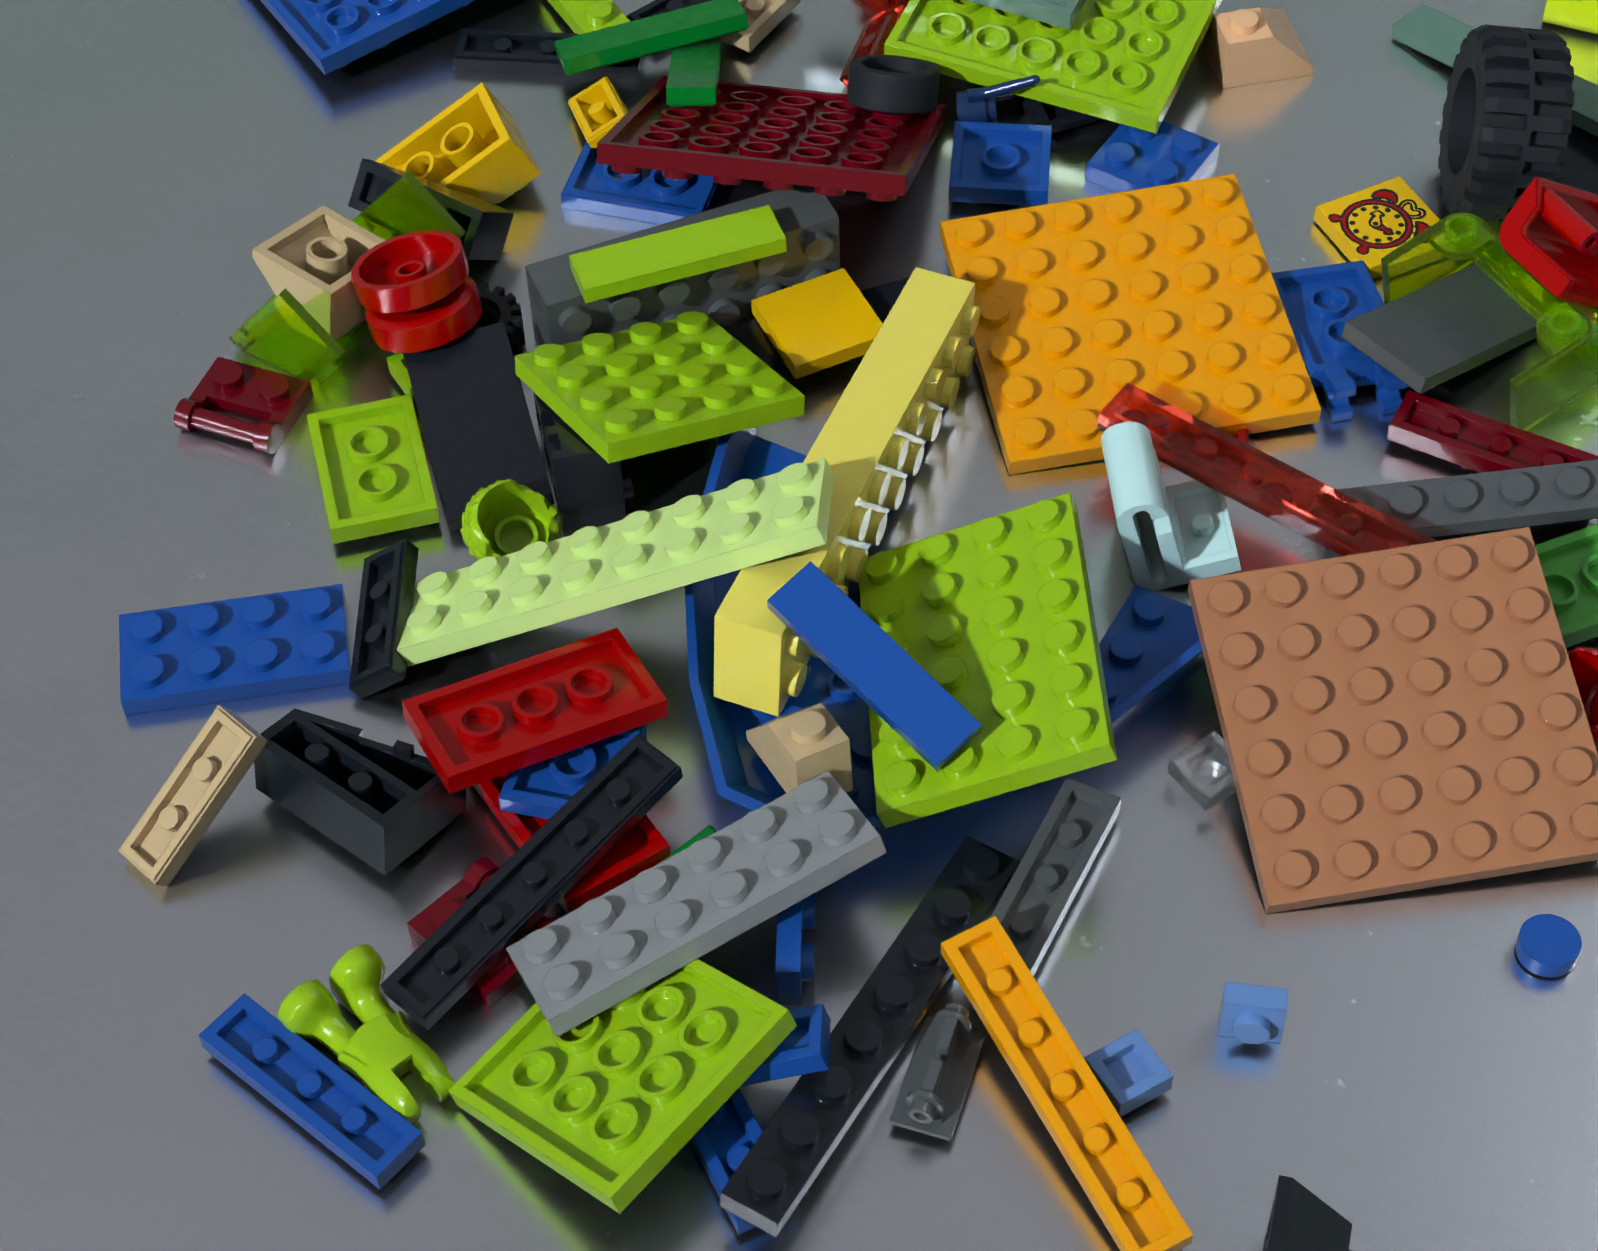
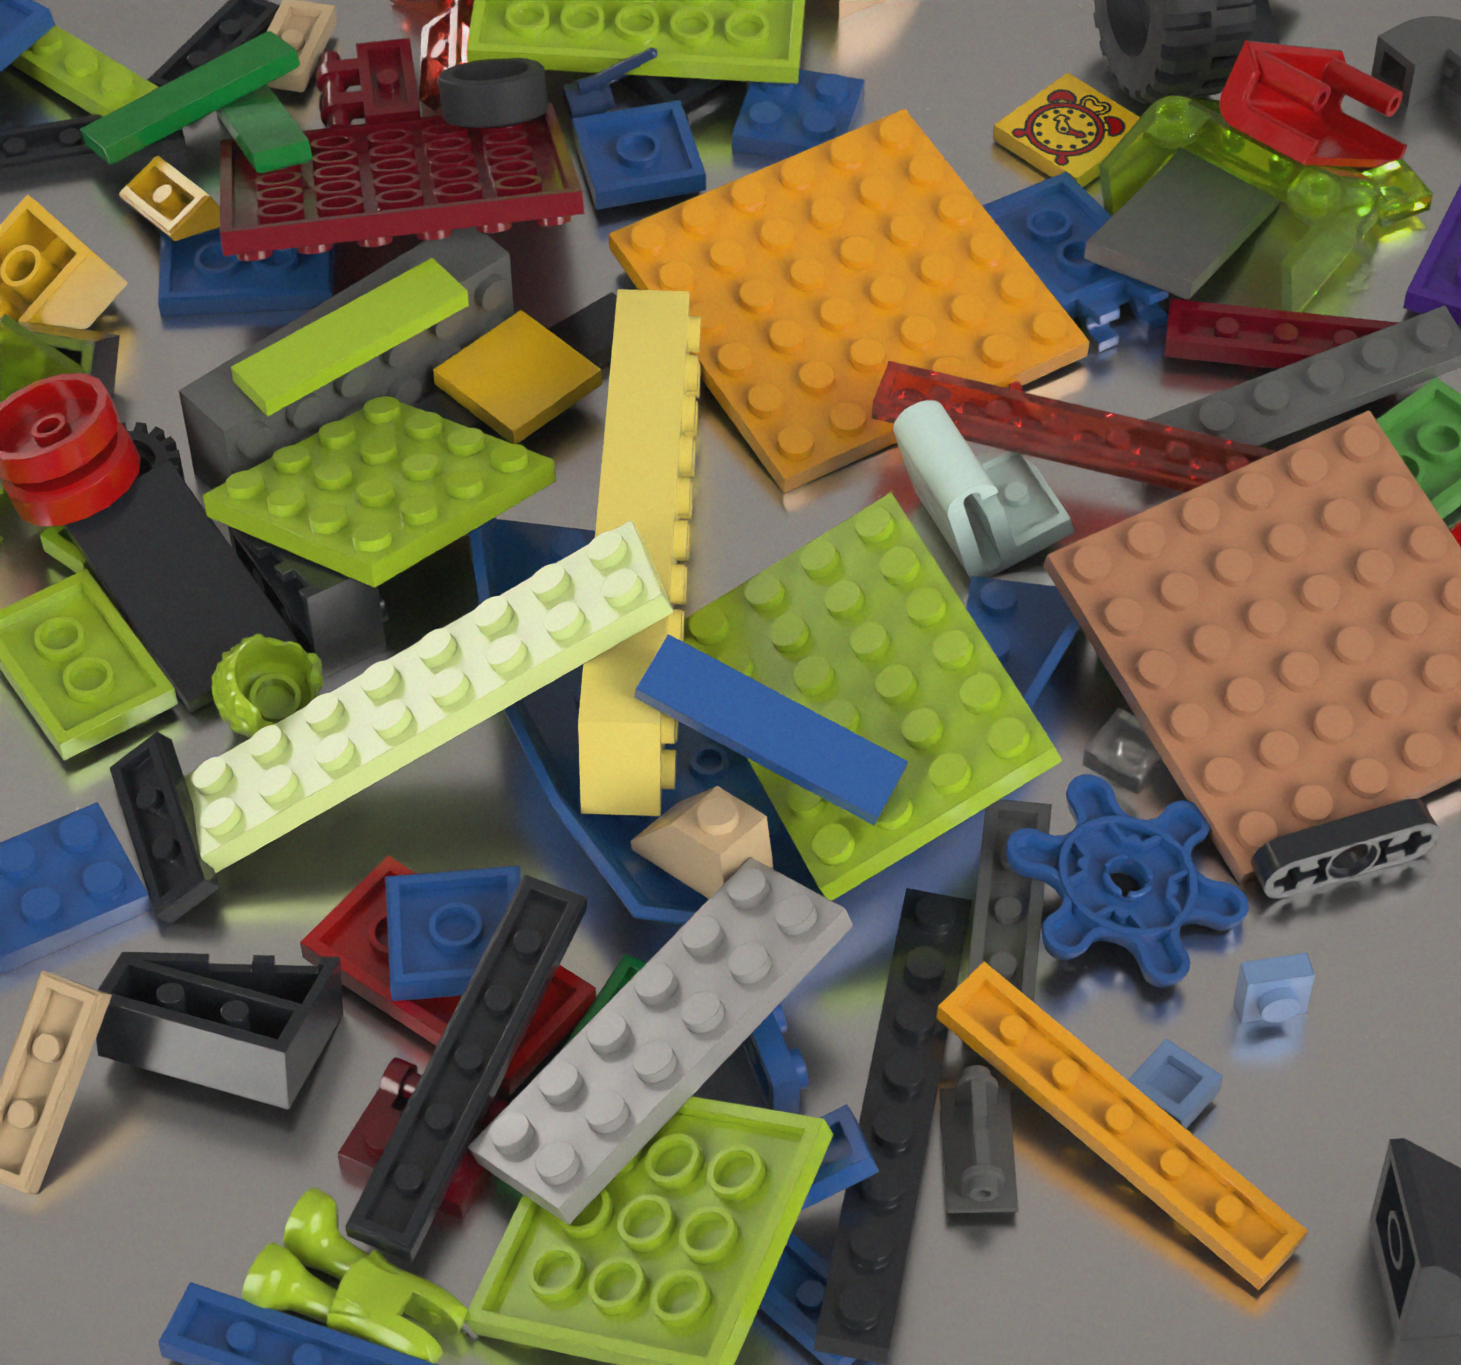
camera: 20 degrees left, 0 degrees up
red plate [402,628,668,794] -> none
none -> dark red plate [315,38,421,128]
none -> blue plate [1006,774,1249,988]
none -> black beam [1251,799,1440,899]

